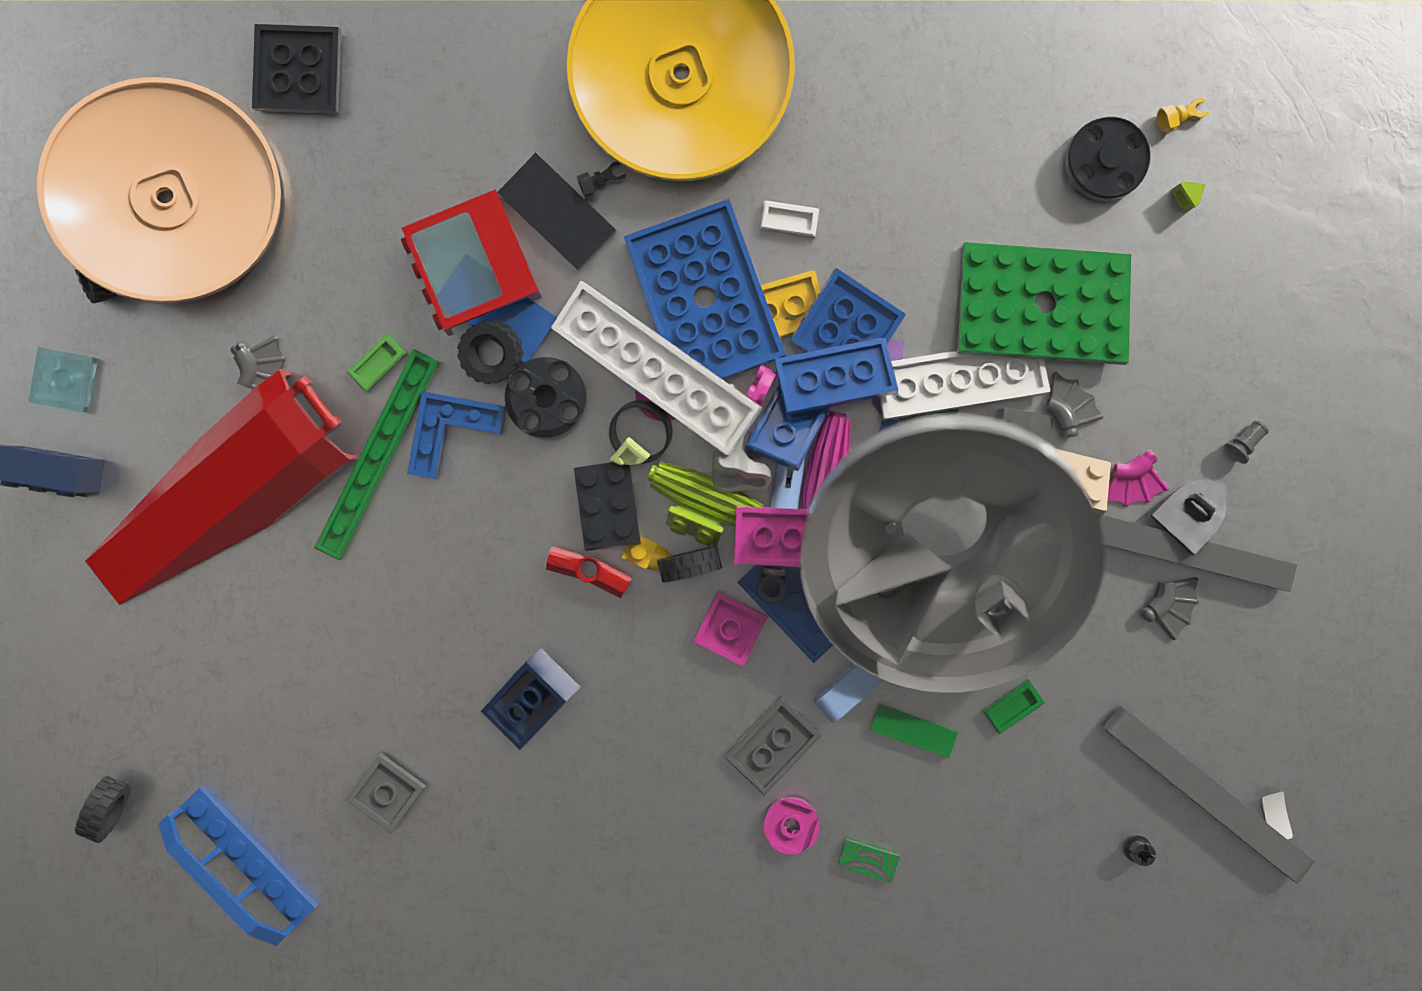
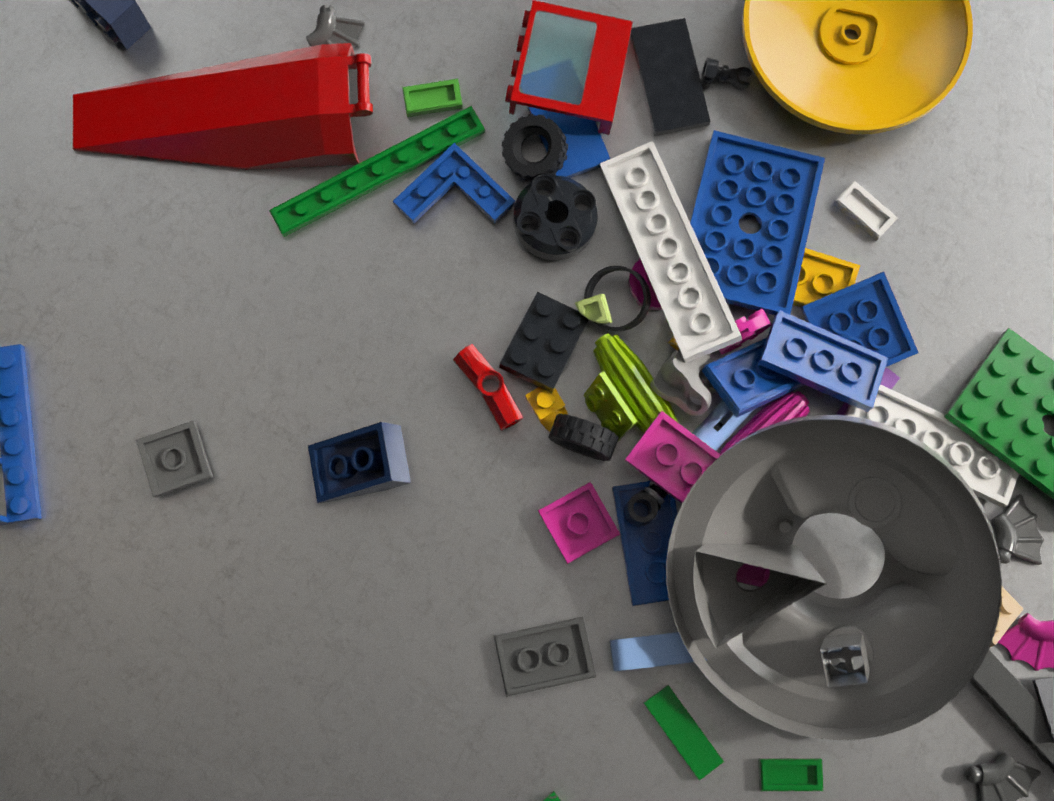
camera: 30 degrees right, 10 degrees down
dark pink plate [763,797,820,855] -> none

